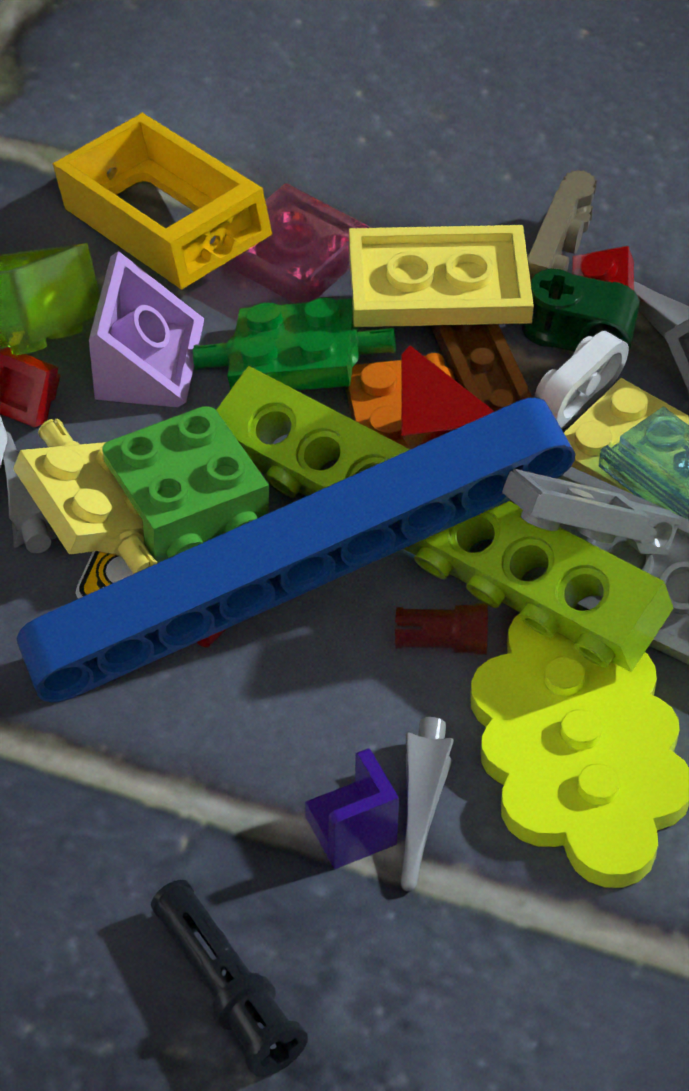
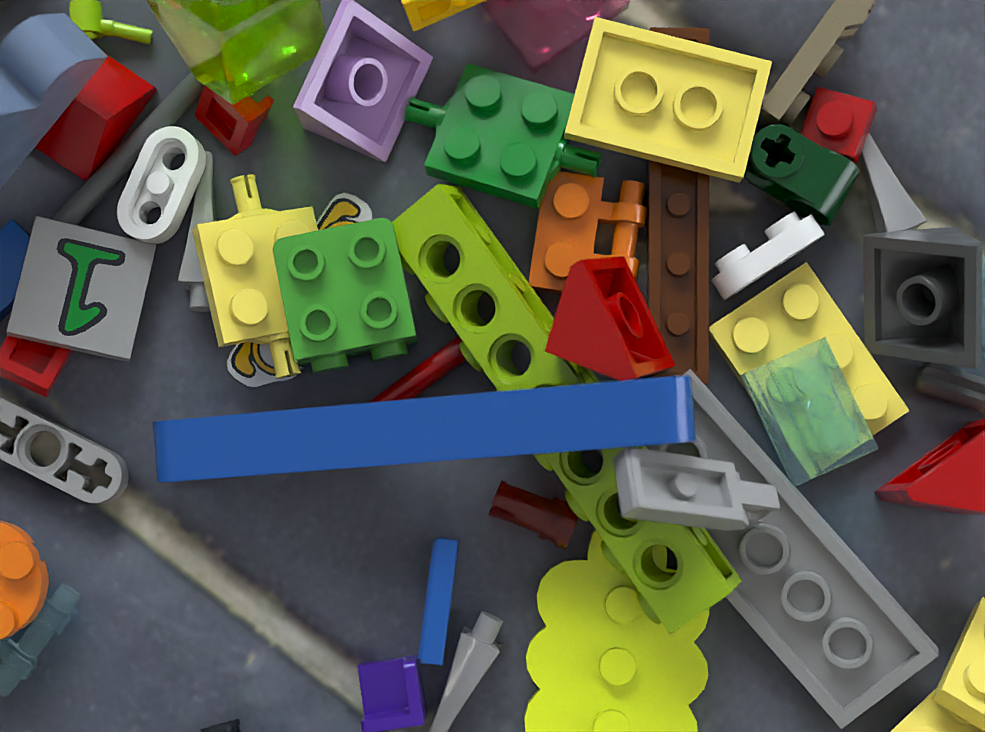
camera: 20 degrees right, 35 degrees up
none -> blue tile [418,537,460,665]

